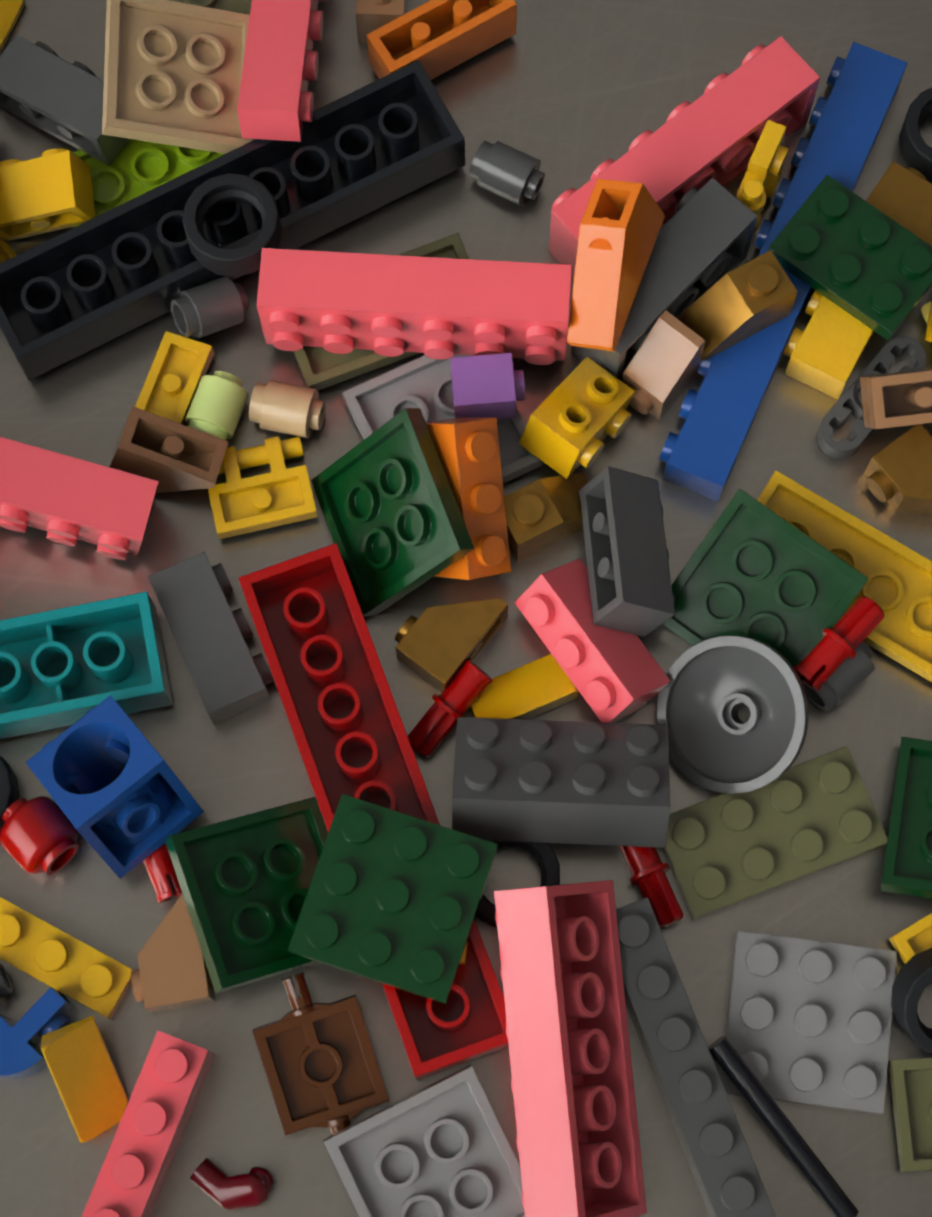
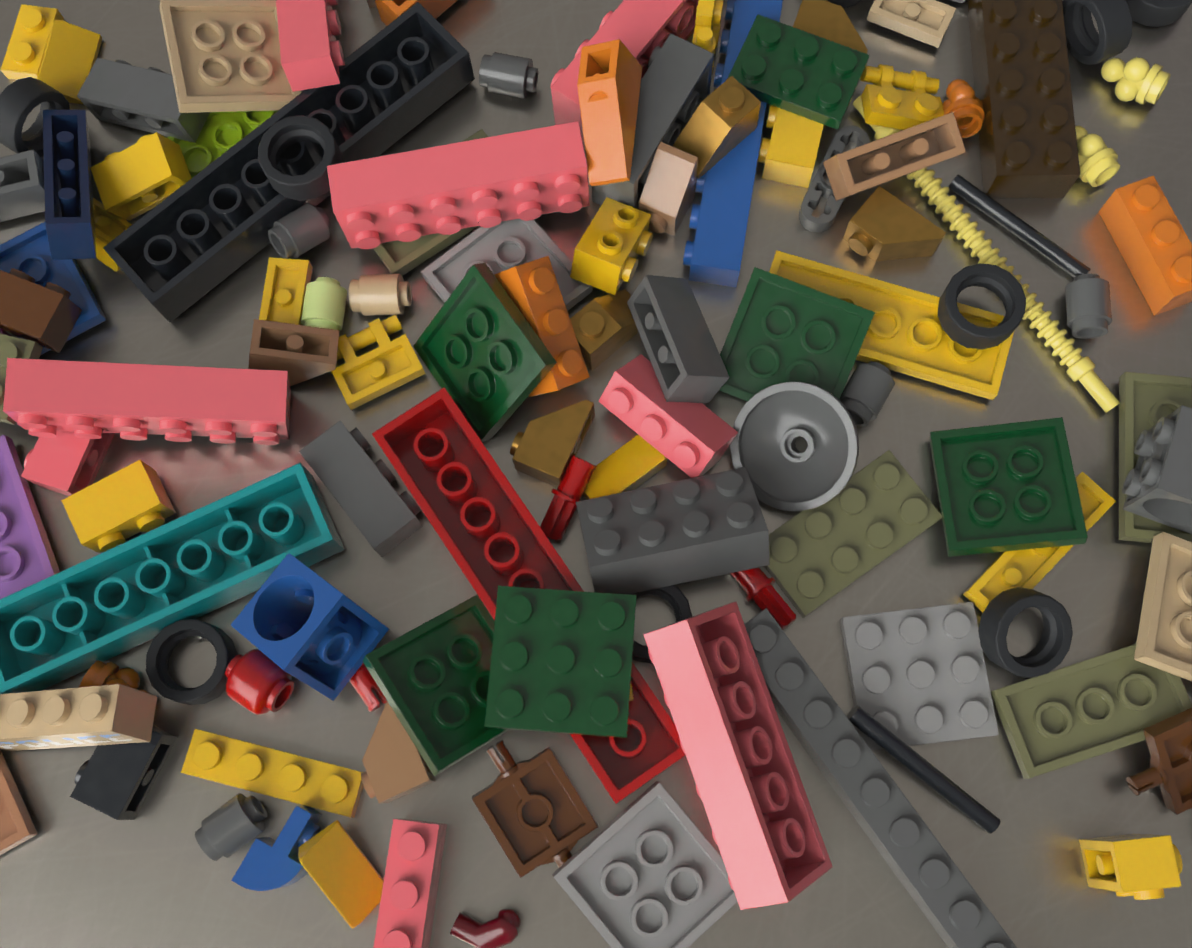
camera: 10 degrees left, 0 degrees up
medium lavender brick [450,353,525,420] -> none
red axle [794,596,885,692] -> none

